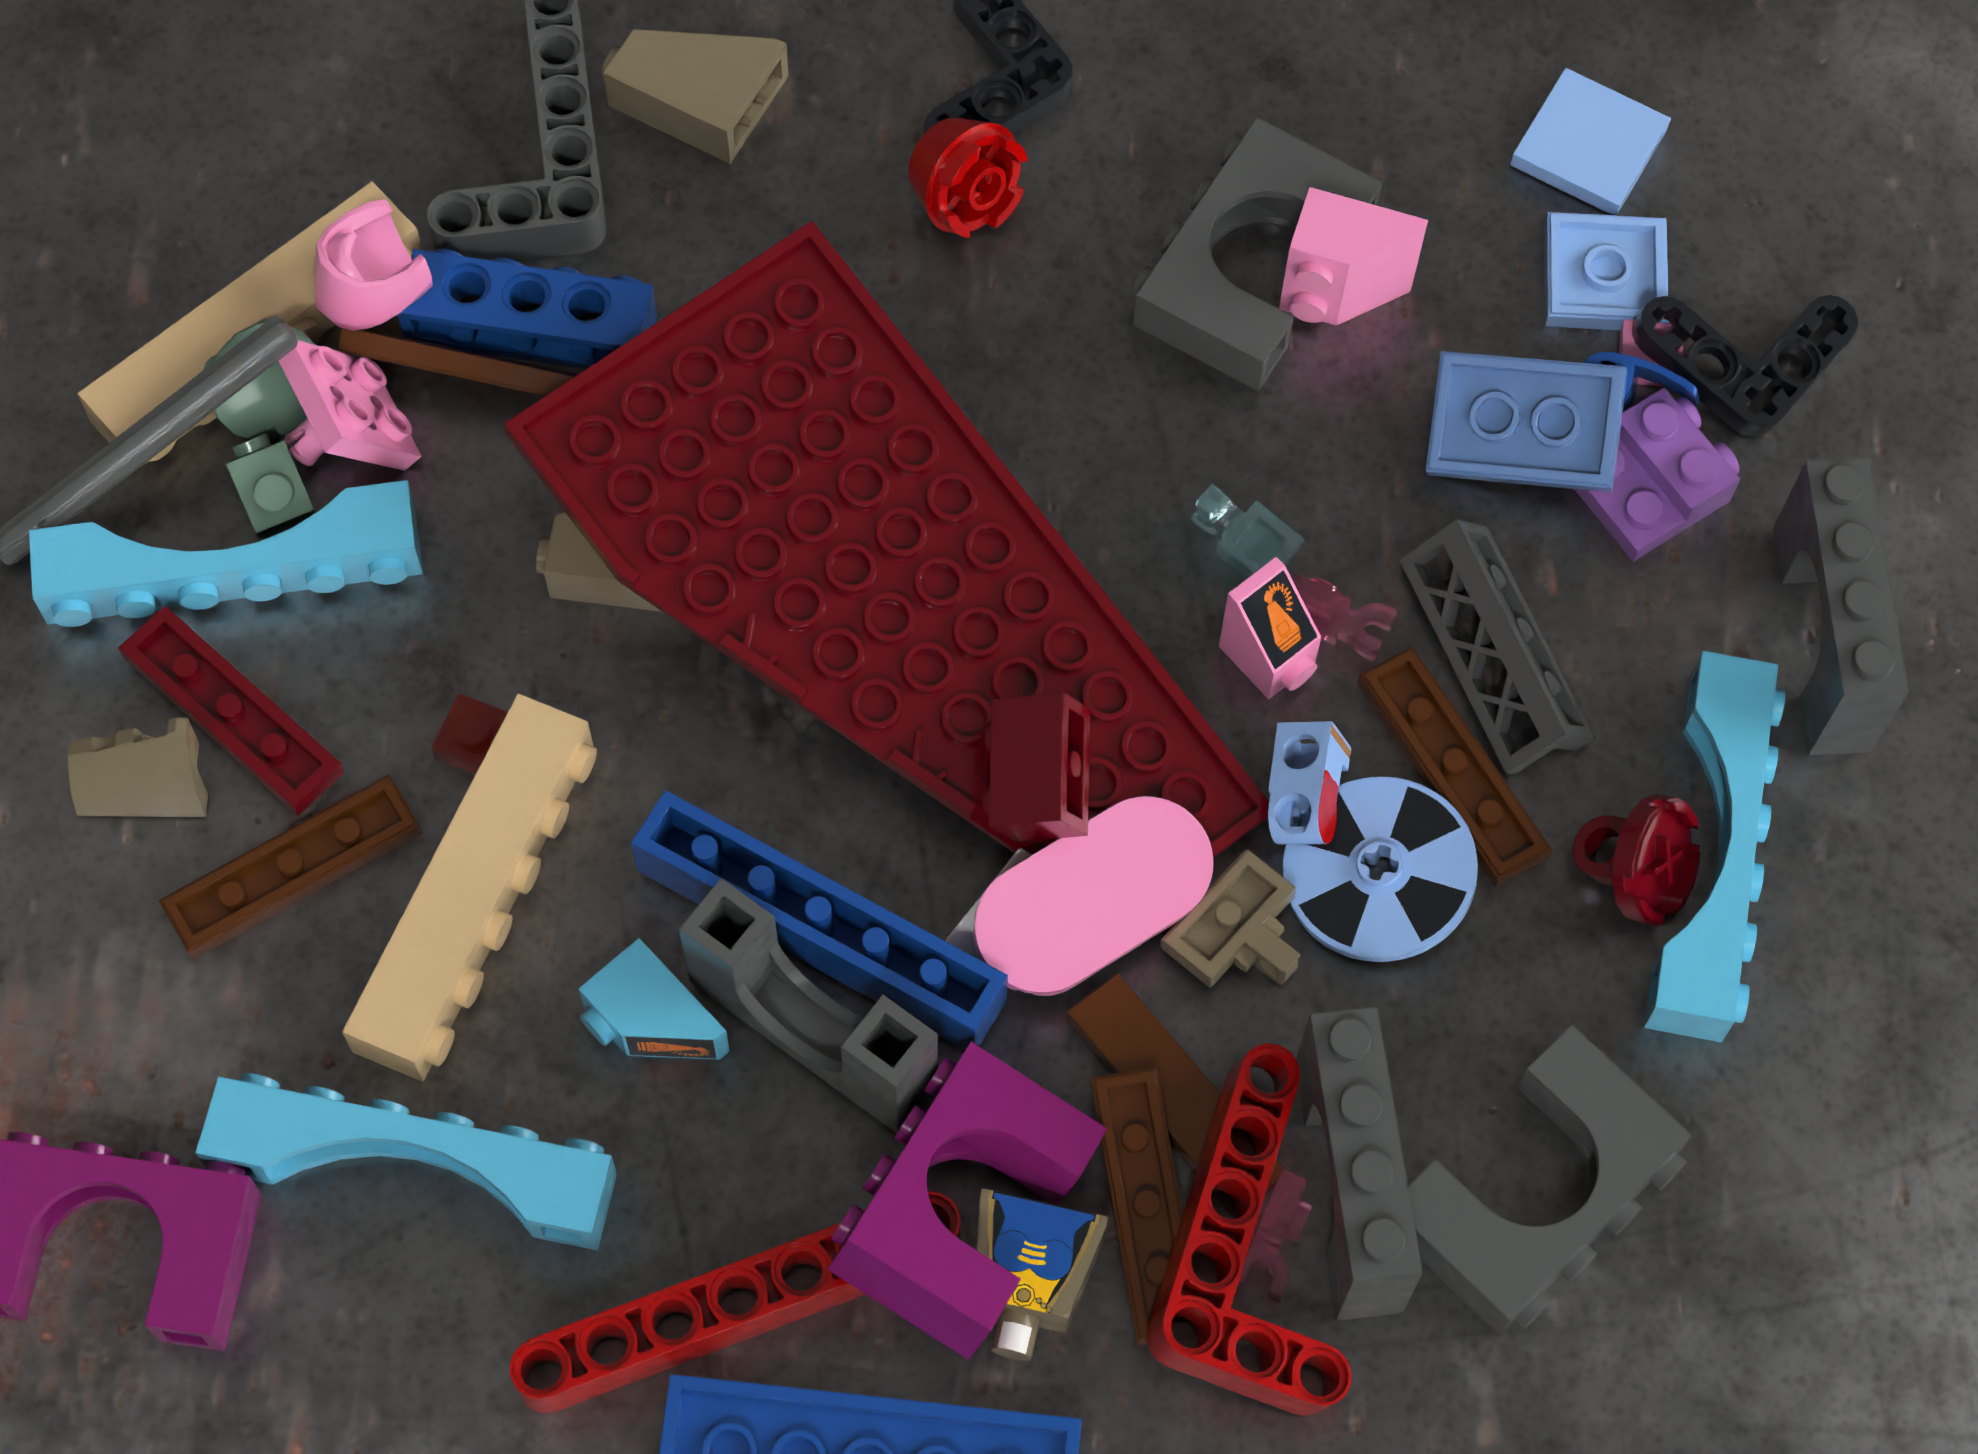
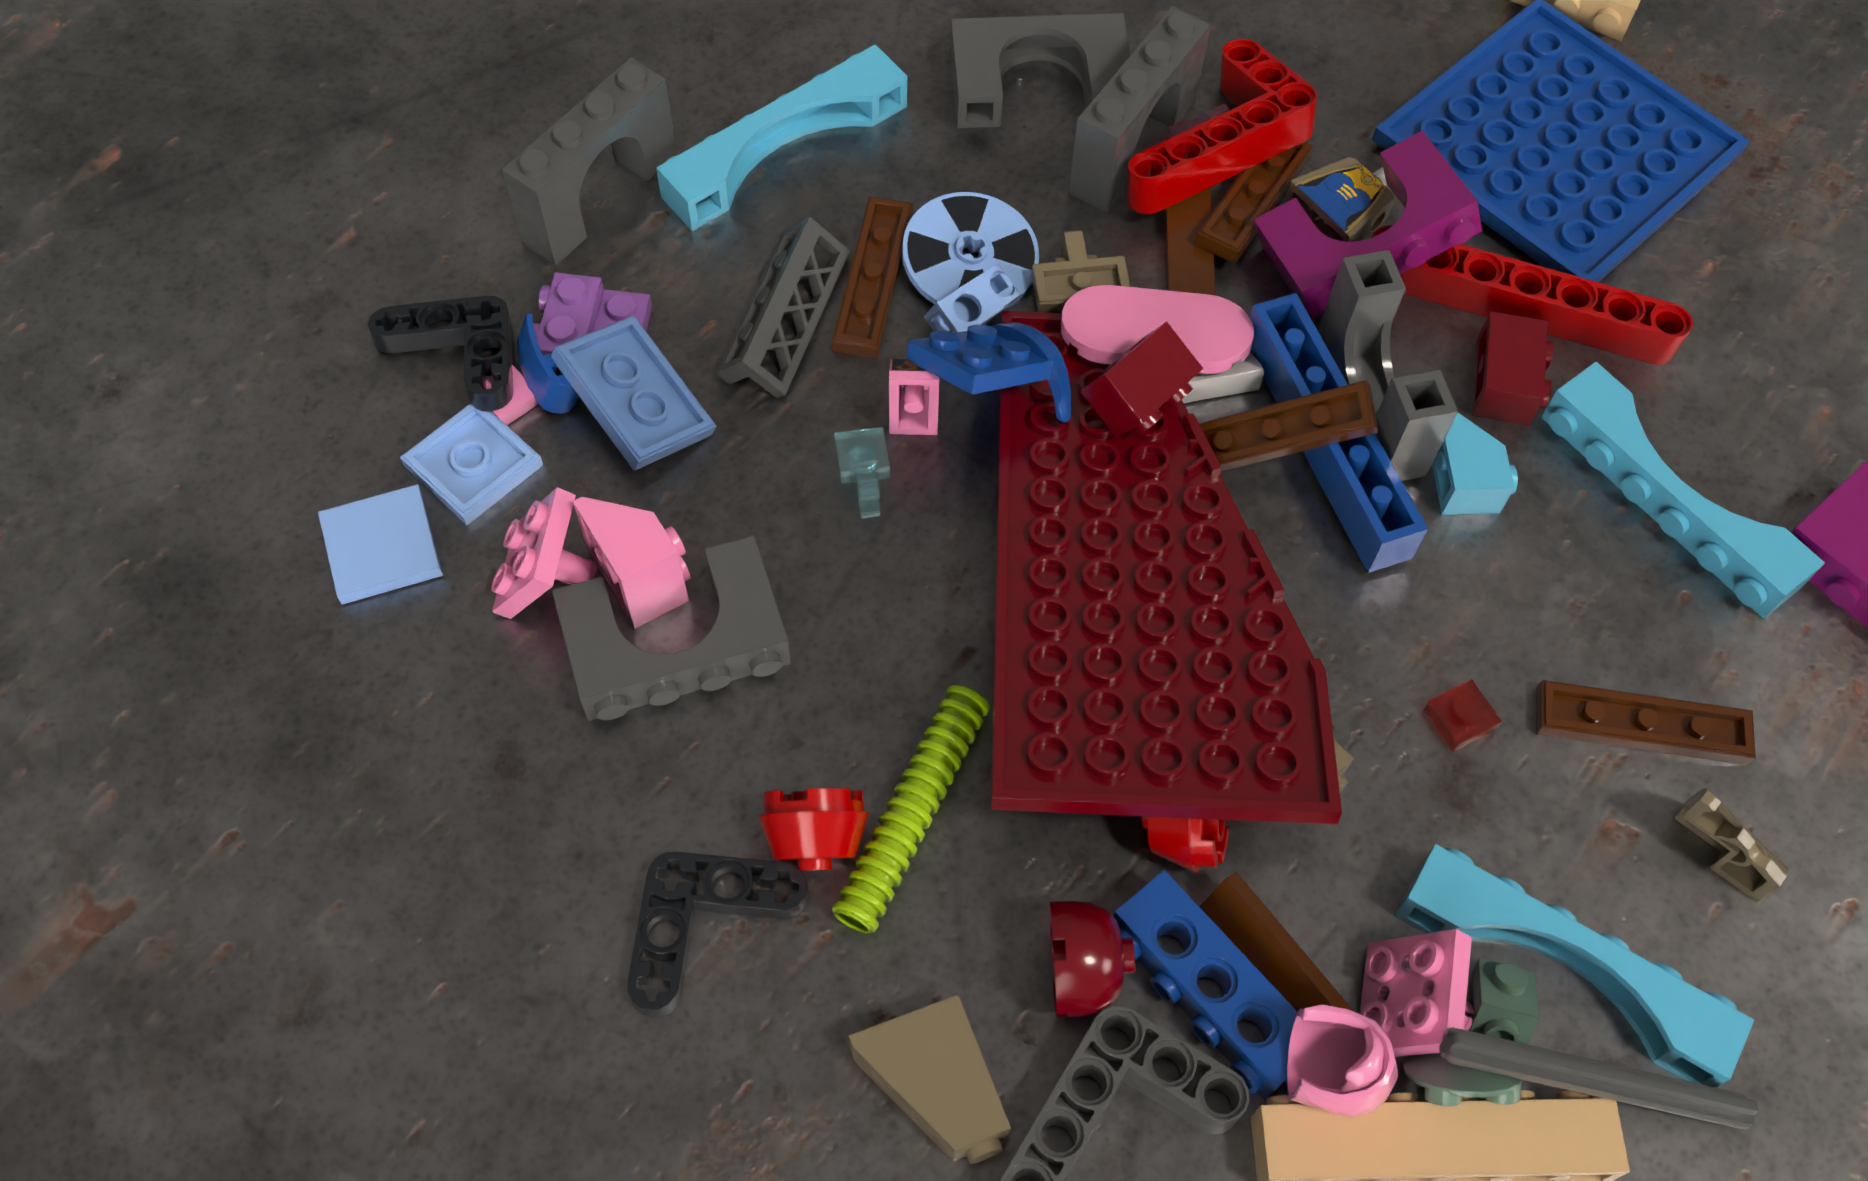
camera: 140 degrees left, 5 degrees down
dark red plate [118,605,345,816] -> none
tan brick [342,694,597,1082] -> none
clear pink plate [1292,573,1398,662] -> none
dark red tile [1572,794,1701,926] -> none
none -> bright pink plate [491,487,597,619]
none -> lime piece [832,685,990,933]
none -> blue piece [906,323,1071,422]
none -> dark red cylinder [1049,901,1135,1017]
none -> reddish brown tile [1200,380,1378,471]
none -> dark red brick [1472,311,1554,426]

